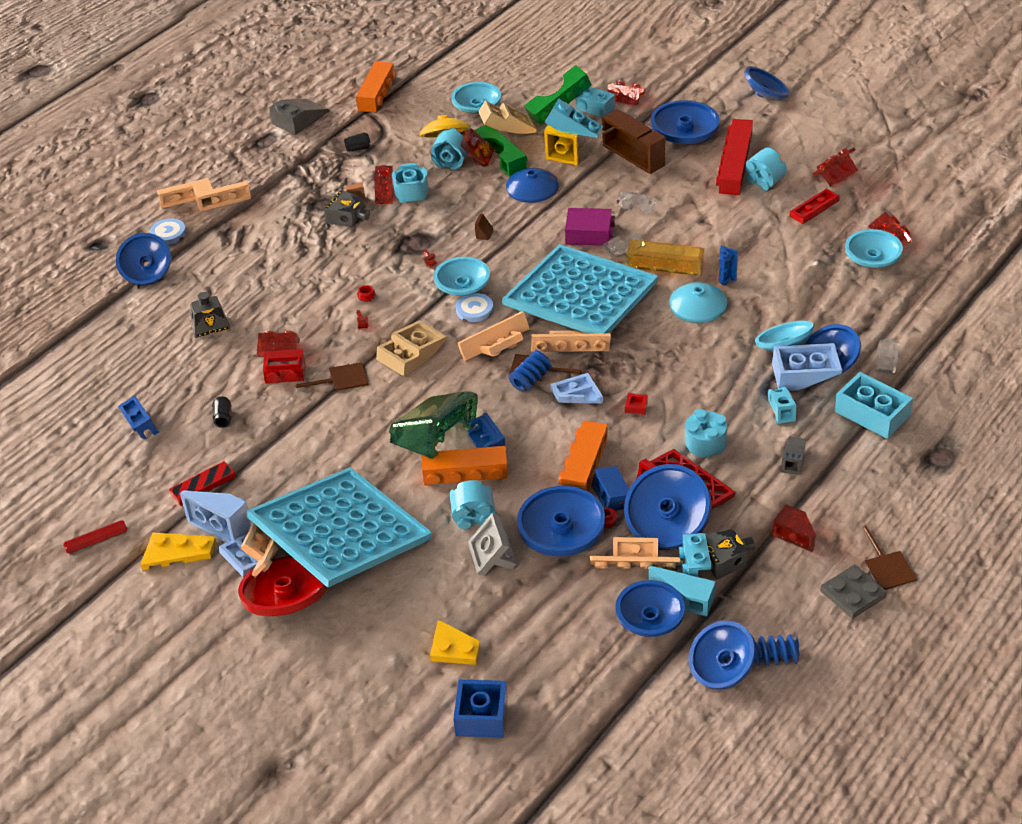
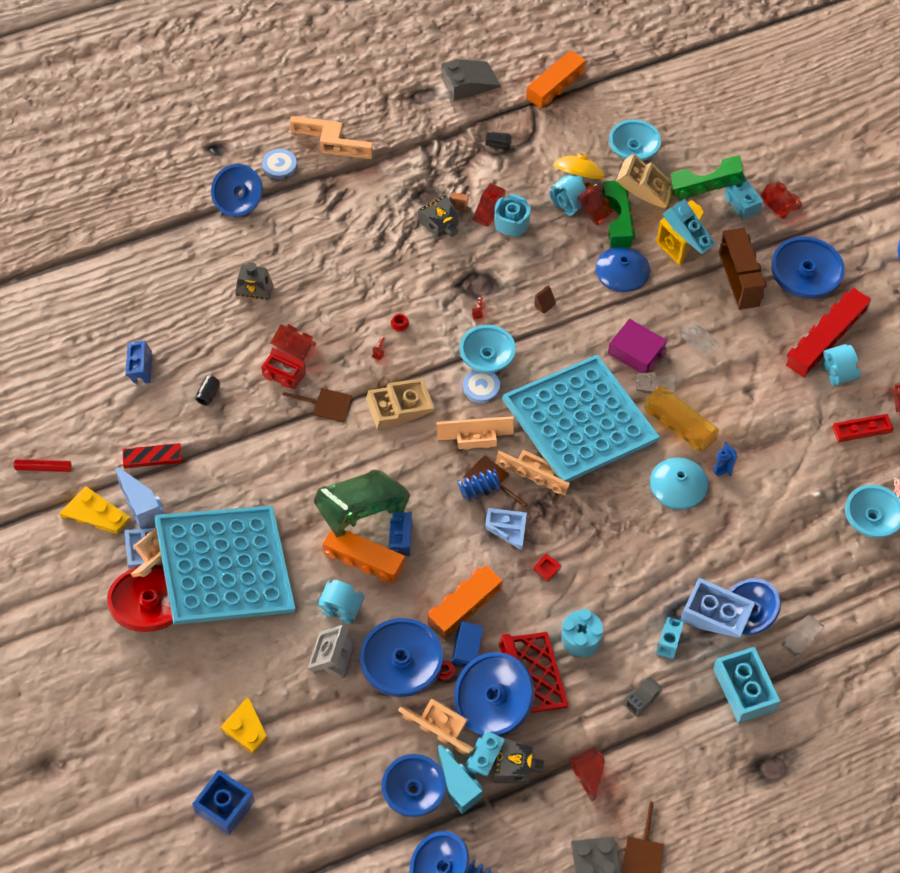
camera: 25 degrees right, 15 degrees up
medium azure dish [755,321,814,352] -> none

